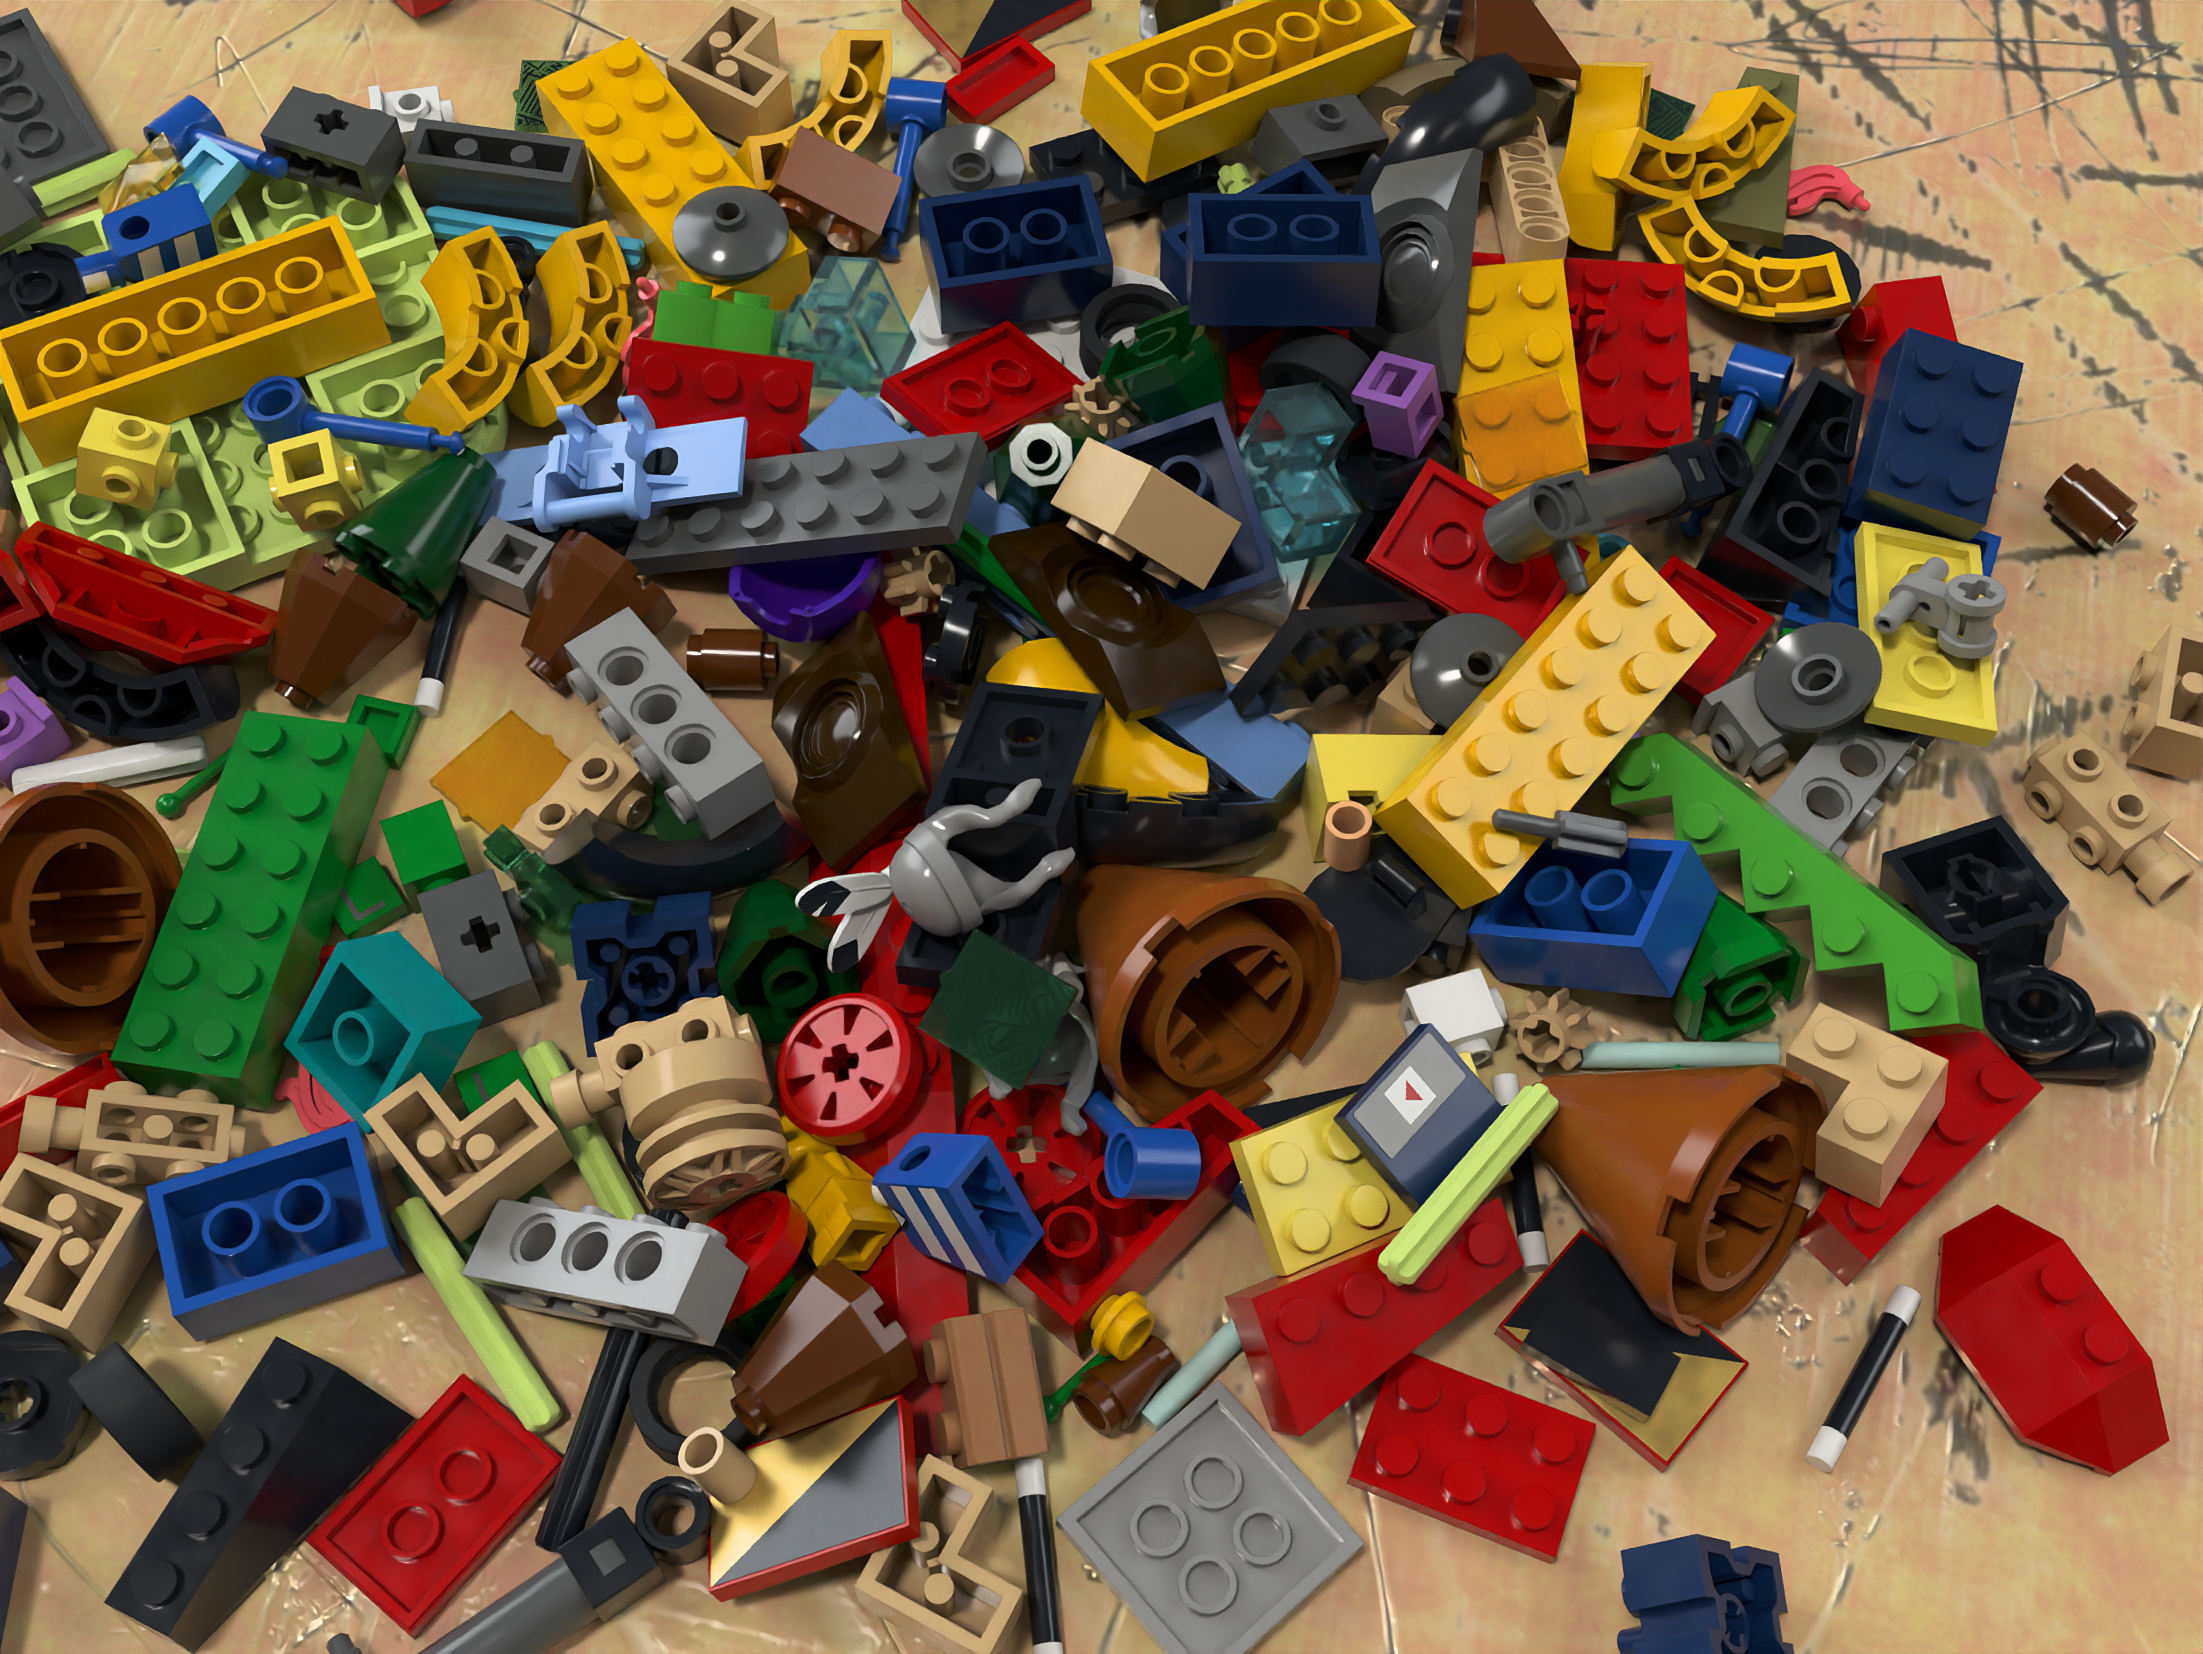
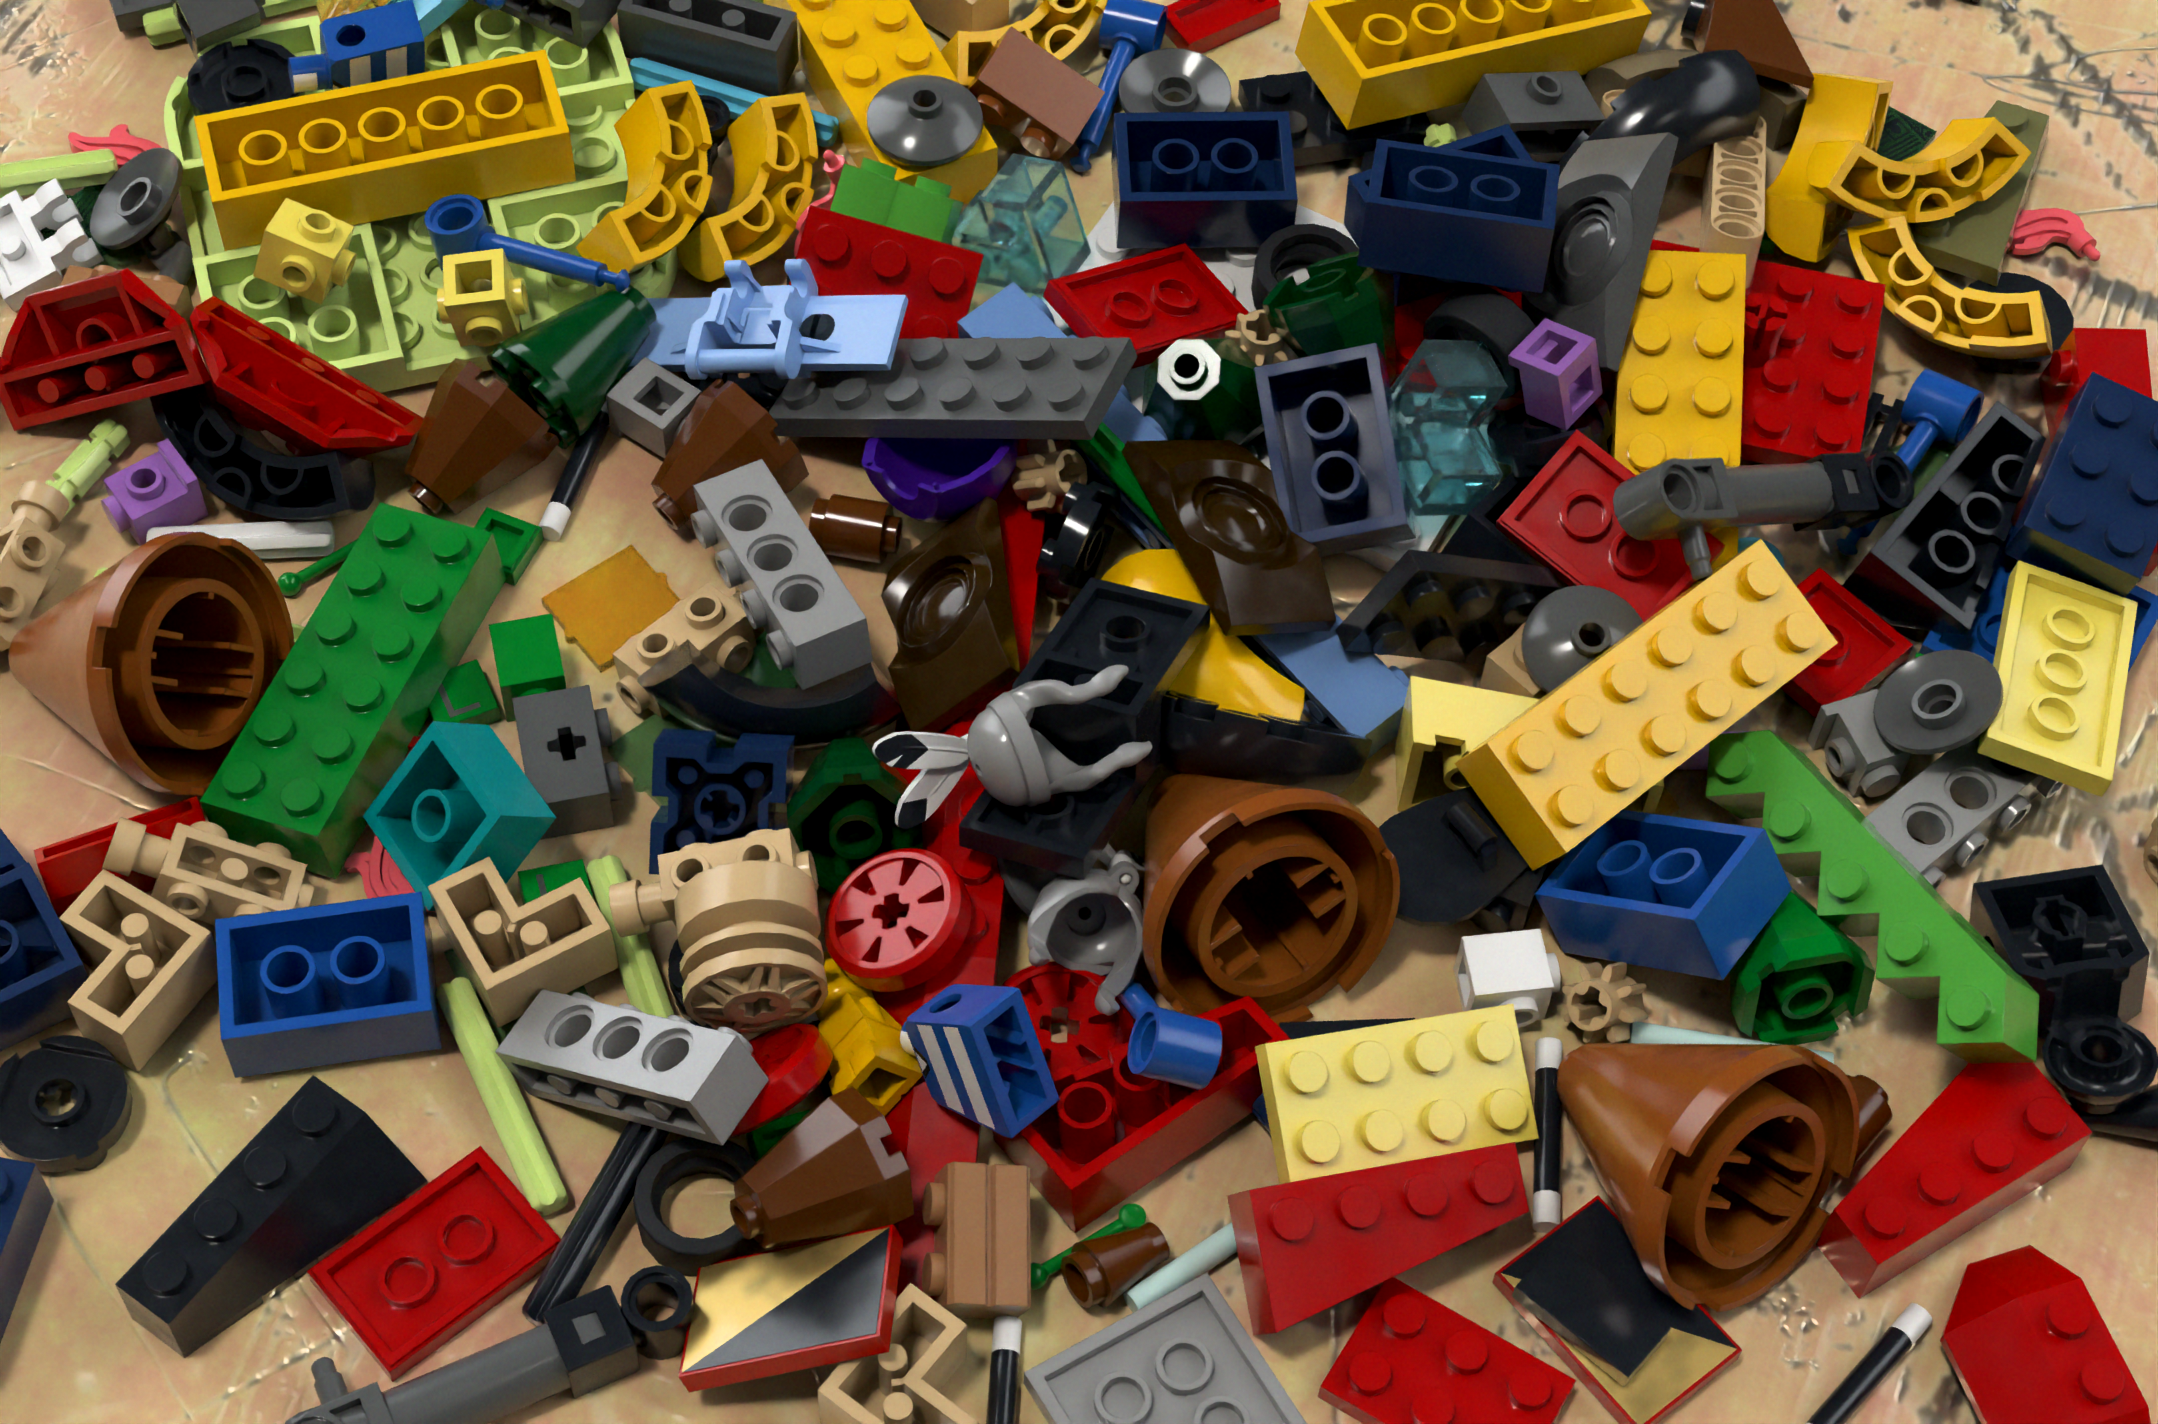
camera: 10 degrees right, 5 degrees down
black tyre [68,1341,205,1483] -> none
clear green plate [483,824,583,932] -> none
tan hinge [678,1427,756,1504] -> none
clear green piece [918,928,1080,1091] -> none
tan brick [1050,437,1242,590] -> none
yellow plate [1090,1291,1155,1361] -> none
light nougat hinge [1324,801,1372,872] -> none
dark blue tile [1333,1023,1504,1214] -> none
yellowish green axle [1378,1083,1559,1286] -> none
clear yellow piece [1453,369,1588,494] -> none
dark grey axle [1492,808,1628,861] -> none
tan brick [1786,1003,1949,1208] -> none
light grey piece [1874,557,2007,659] -> none

